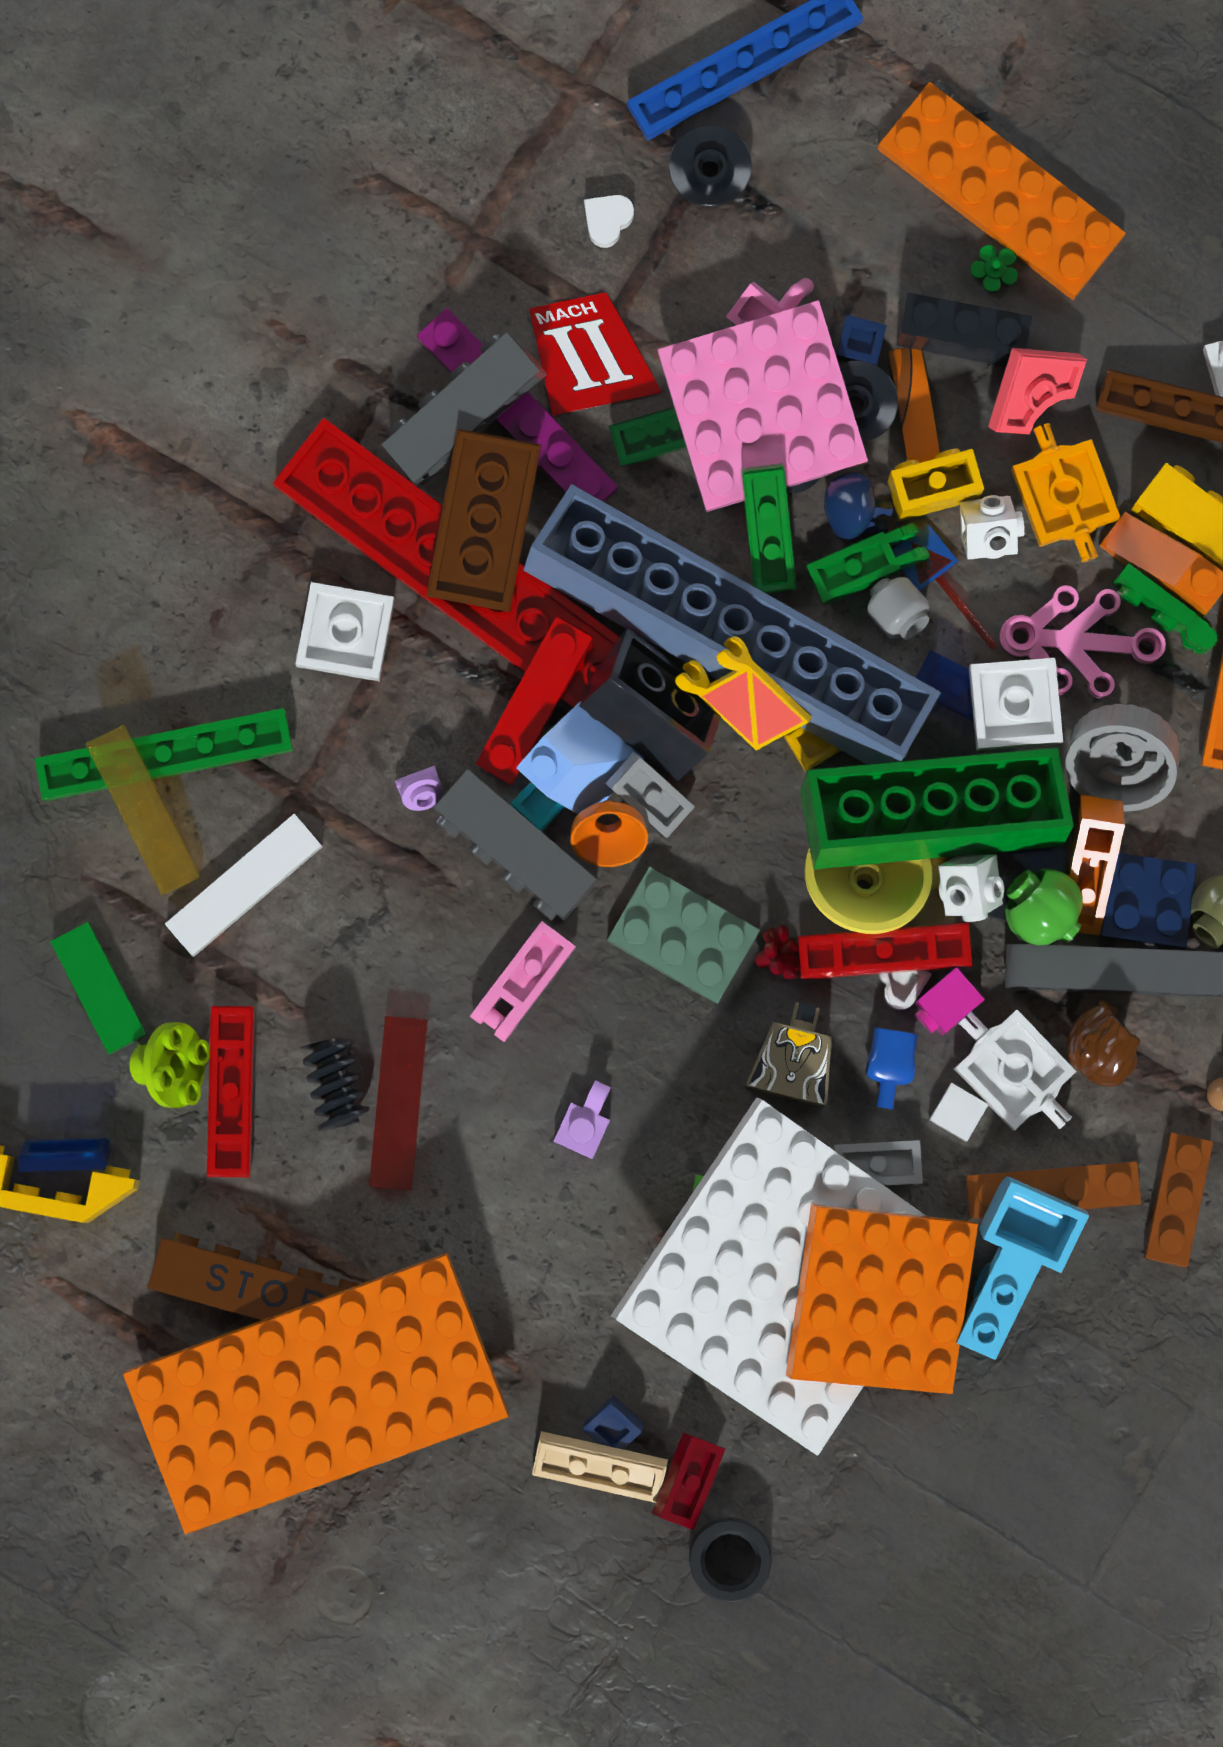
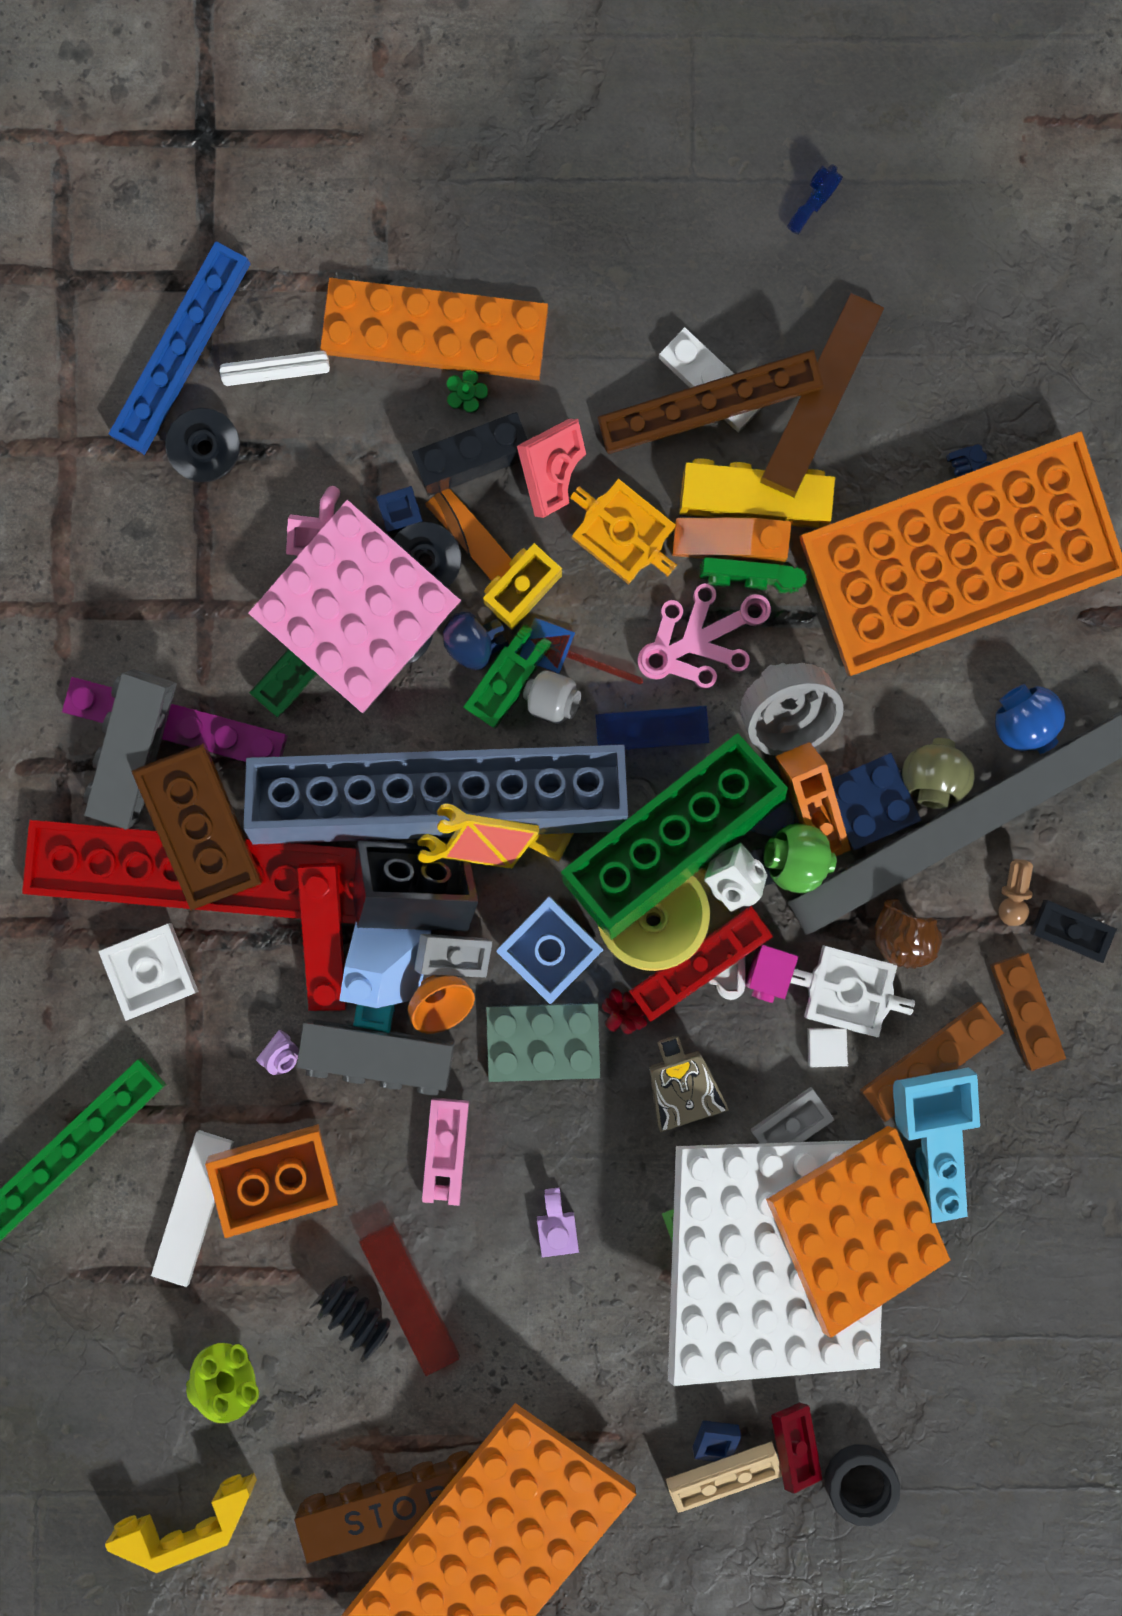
camera: 30 degrees left, 5 degrees up
clear blue tile [18,1138,111,1172] -> none
green tile [50,922,147,1055] -> none
clear yellow tile [85,724,201,896] -> none
red plate [207,1006,255,1178] -> none
red sticker [529,292,662,416] -> none
white tile [584,195,634,248] -> none
green tile [740,463,797,593] -> none
blue piece [866,1028,918,1109] -> none
white brick [960,495,1024,560] -> none
white plate [969,658,1063,751] -> none
none -> orange brick [205,1124,338,1238]
none -> white axle [220,351,330,386]
none -> light blue brick [496,895,603,1004]

